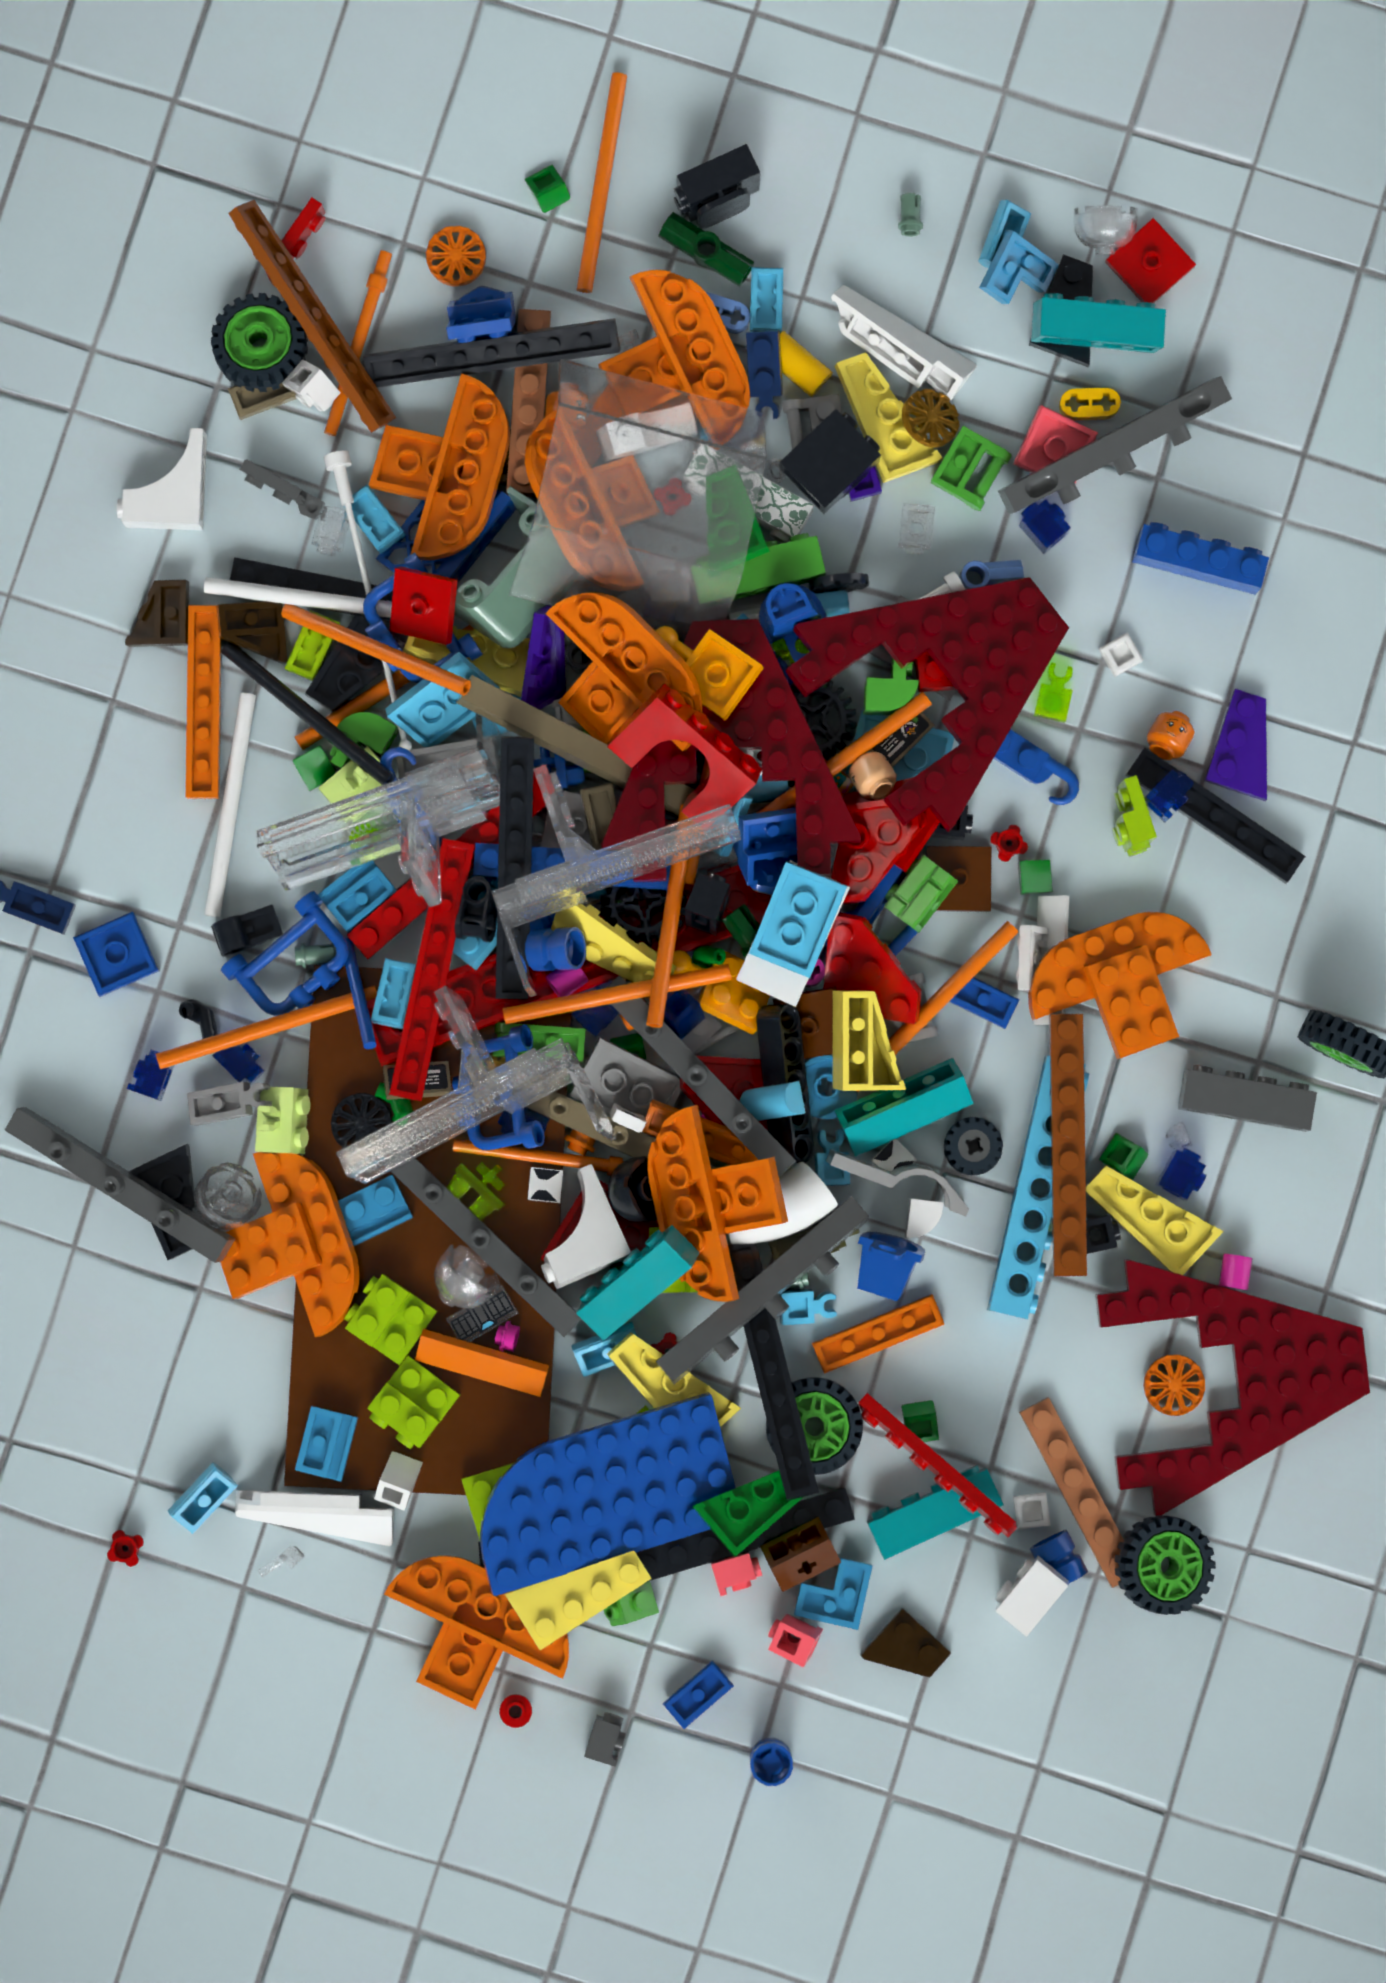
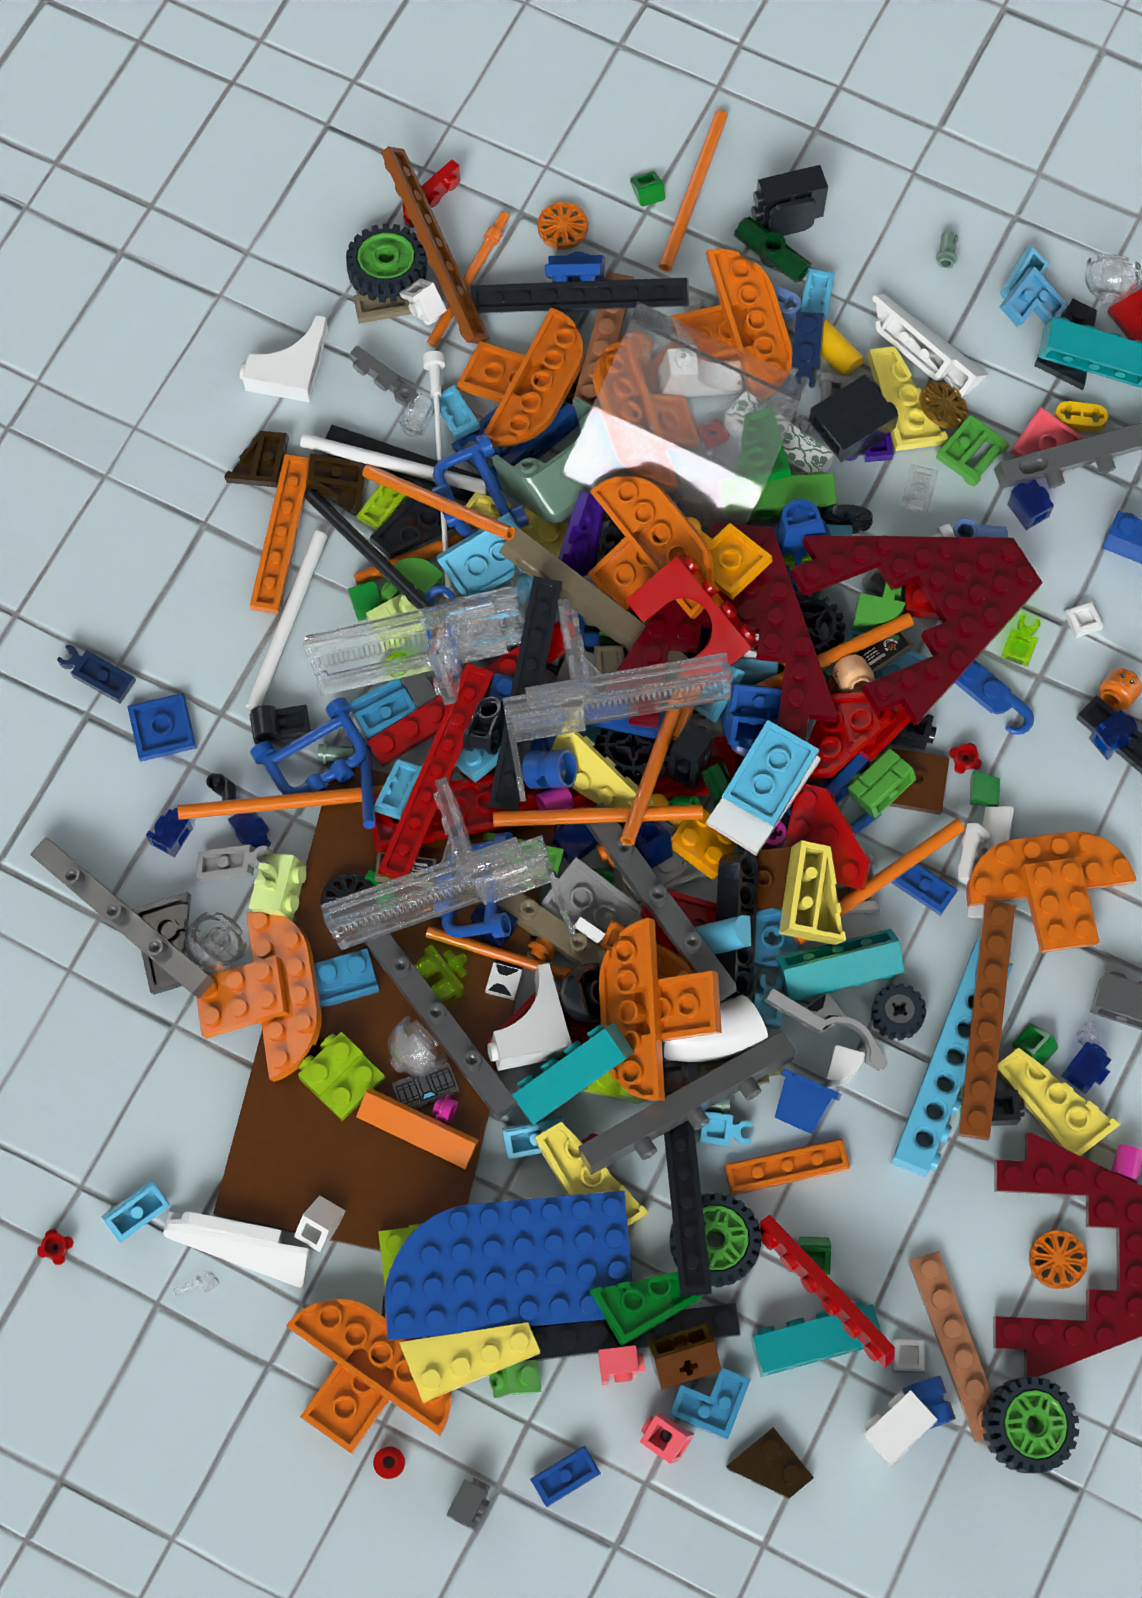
camera: 10 degrees right, 15 degrees down
dark azure plate [295,1406,358,1482] -> none
lime plate [367,1355,460,1449] -> none
red plate [390,566,457,645] -> none
blue wheel [750,1738,793,1786] -> none
lime plate [1112,775,1157,857] -> none

